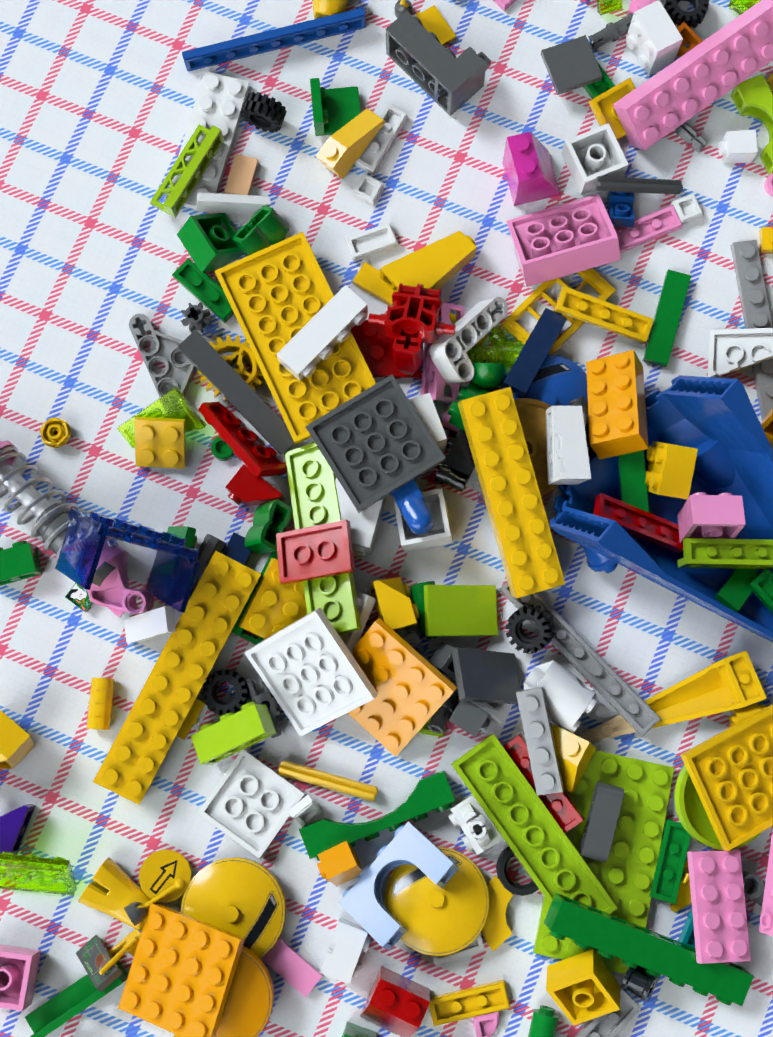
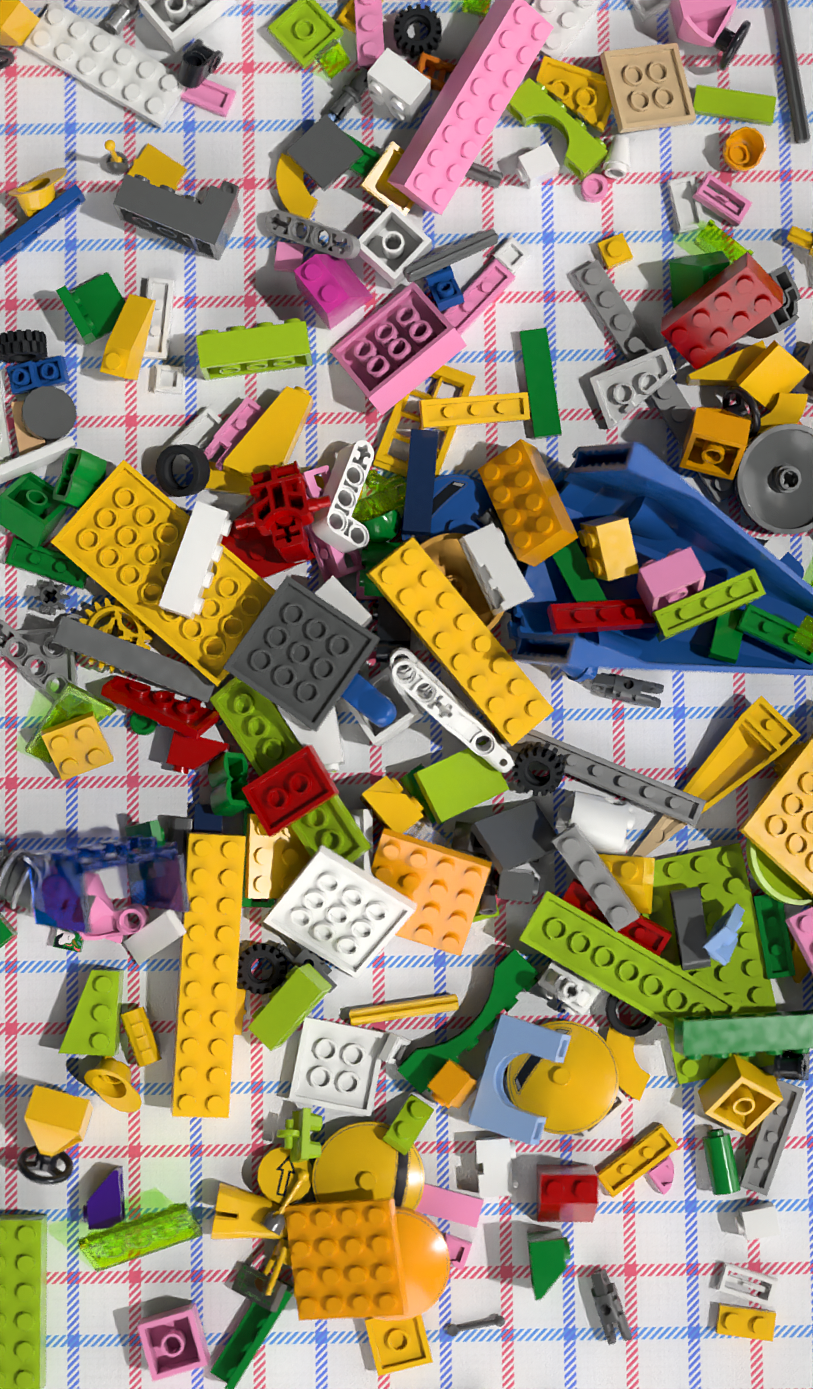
camera: 25 degrees left, 5 degrees up
none -> blue slope [7,355,70,395]
none -> dark grey tile [21,386,77,441]
none -> lime wedge [58,968,124,1056]
none -> yellow piece [84,1056,142,1113]
none -> black tyre [155,444,210,497]
none -> lime brick [196,318,313,380]
none -> bright pink hinge [204,396,266,471]
none -> light grey beam [265,209,360,260]
none -> bright pink tile [274,241,305,273]
none -> yellow tile [276,153,318,226]
none -> lime hips [276,1108,323,1163]
none -> lime plate [382,1094,434,1155]
none -> white piece [389,647,515,773]
none -> bright pink tile [444,1233,472,1271]
none -> dark grey hinge [591,673,664,708]
none -> light blue bracket [703,903,745,965]

